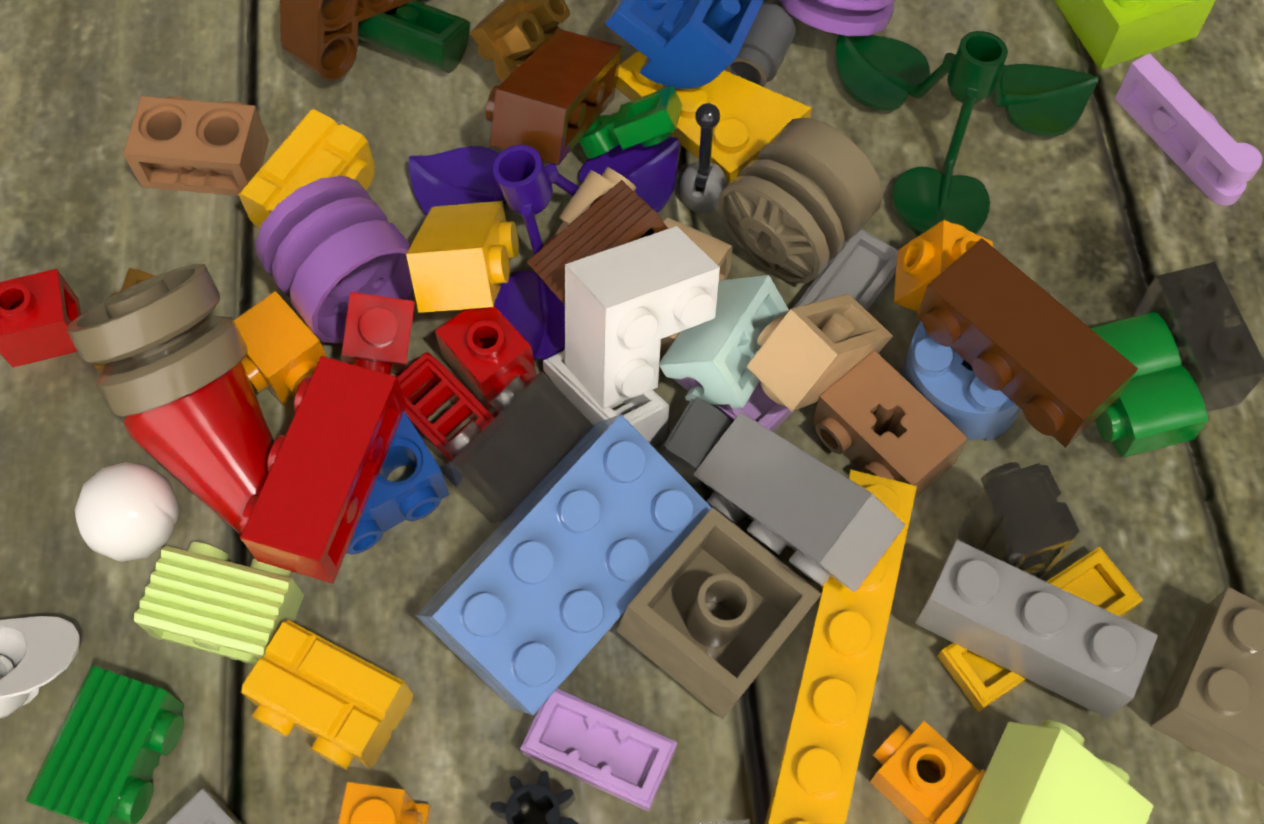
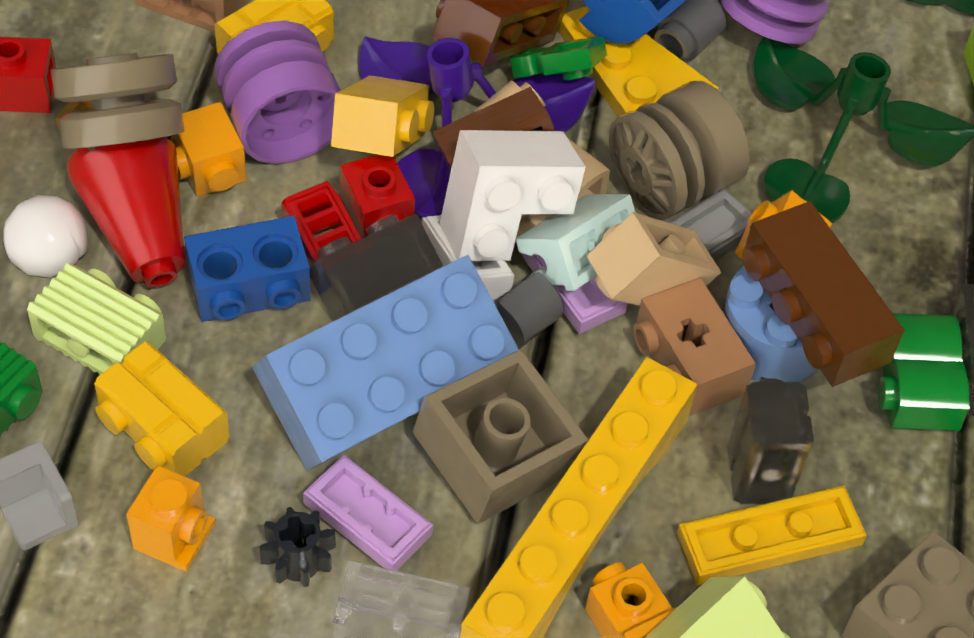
camera: 10 degrees right, 10 degrees down
red brick [240,356,407,584] -> none
red brick [340,291,415,375] -> none
hinge [680,103,727,213] -> none
light grey brick [693,412,905,593] -> none
light grey brick [915,540,1158,718] -> none

